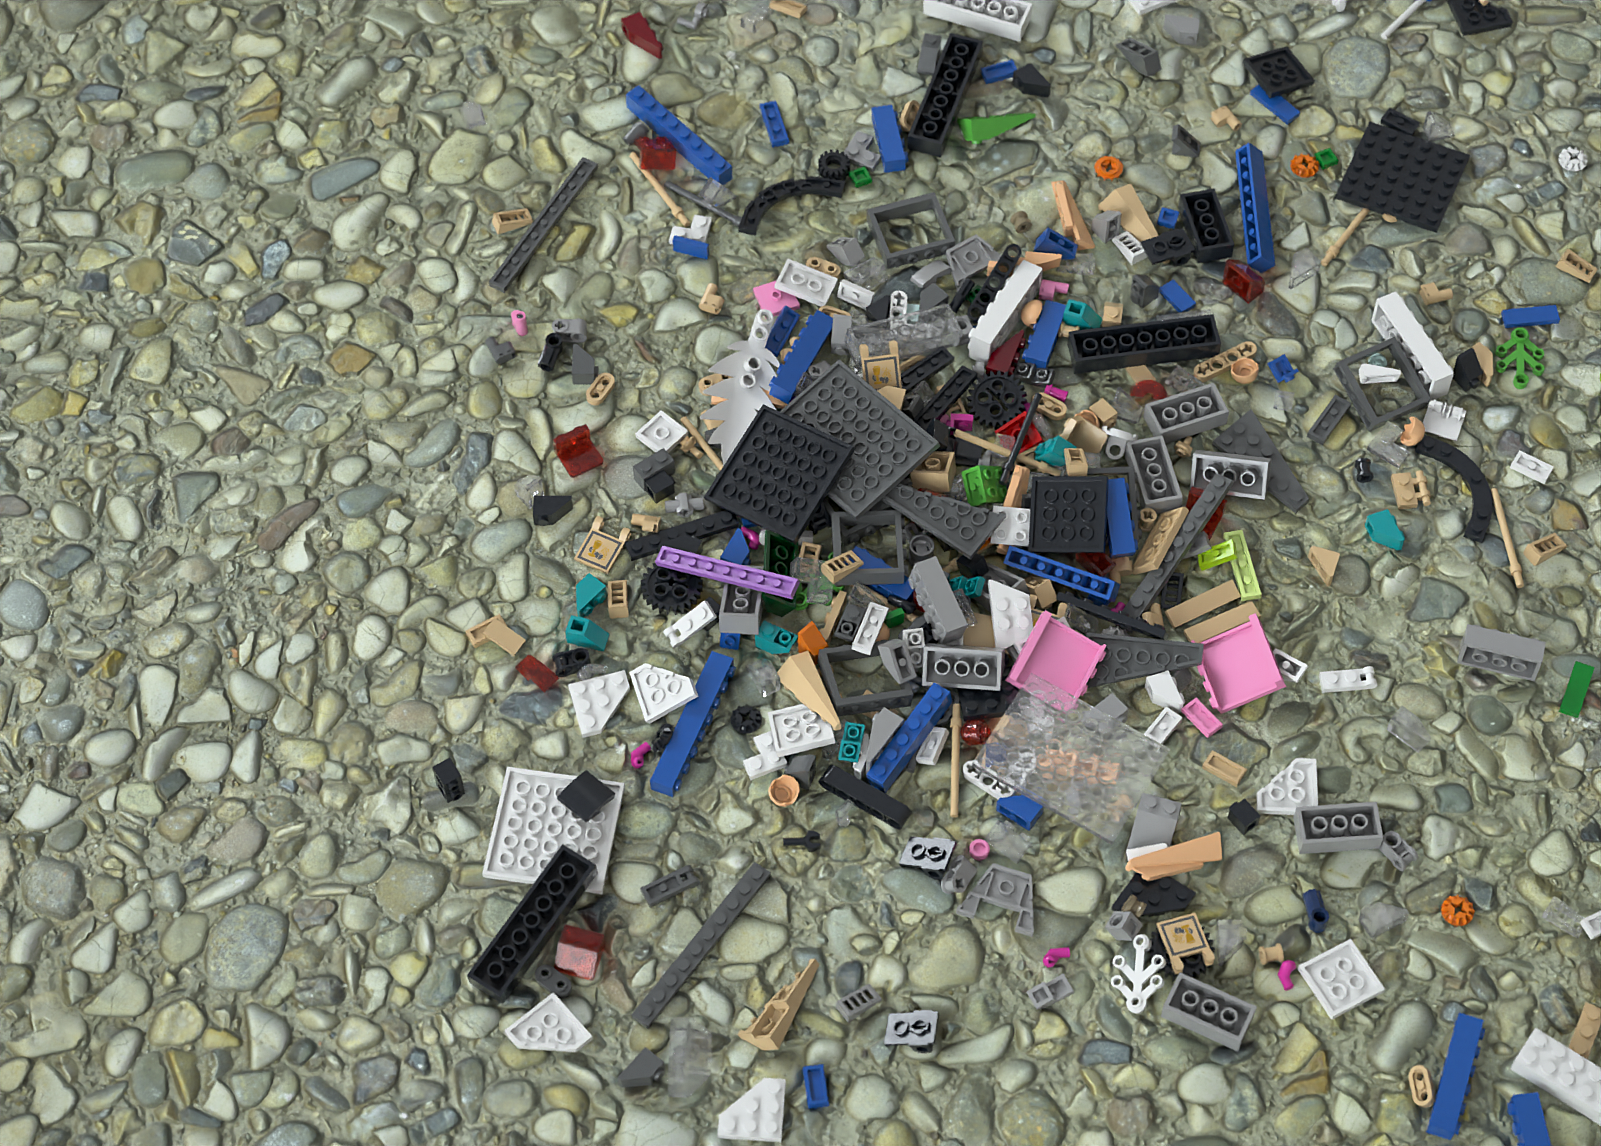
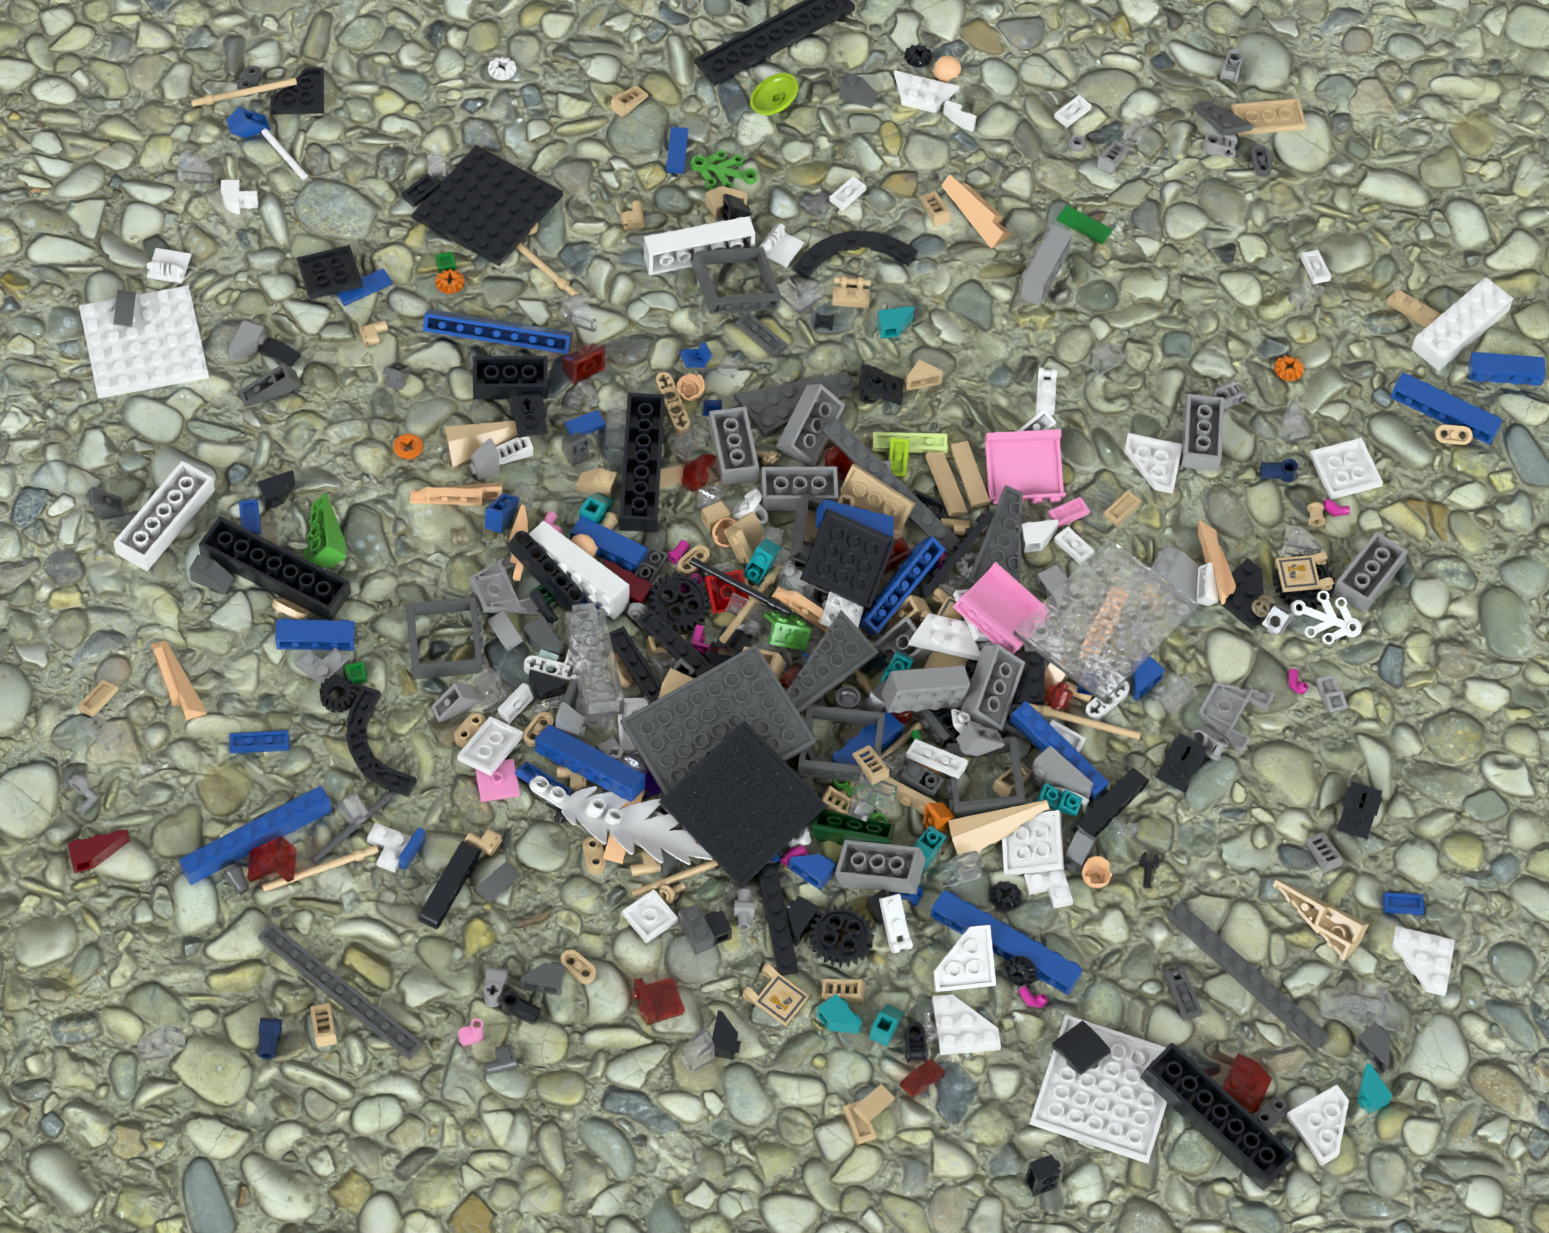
camera: 85 degrees left, 0 degrees up
tan piece [631,513,661,533] -> none
medium lavender plate [655,546,800,599] -> none
tan flag [859,340,902,390] -> none
black arm [887,595,917,614] -> none
bright pink tile [969,839,990,860] -> none
tan slope [1064,448,1088,476] -> none
blue plate [1157,207,1179,229] -> none
black brick [1227,799,1261,835] -> none
white slope [1359,364,1401,384] -> none
light nougat hair [1400,416,1425,447] -> none
tan bar [1491,488,1524,588] -> none
none -> light nougat wedge [151,640,207,720]
none -> dark blue piece [257,1017,282,1060]
none -> black slope [258,337,301,367]
none -> black beam [418,841,481,930]
none -> dark grey slope [476,862,521,904]
none -> clear blue tile [703,400,722,416]
none -> black piece [858,364,904,405]
none -> light nougat wedge [942,174,1012,248]
none -> teal slope [1357,1062,1392,1115]

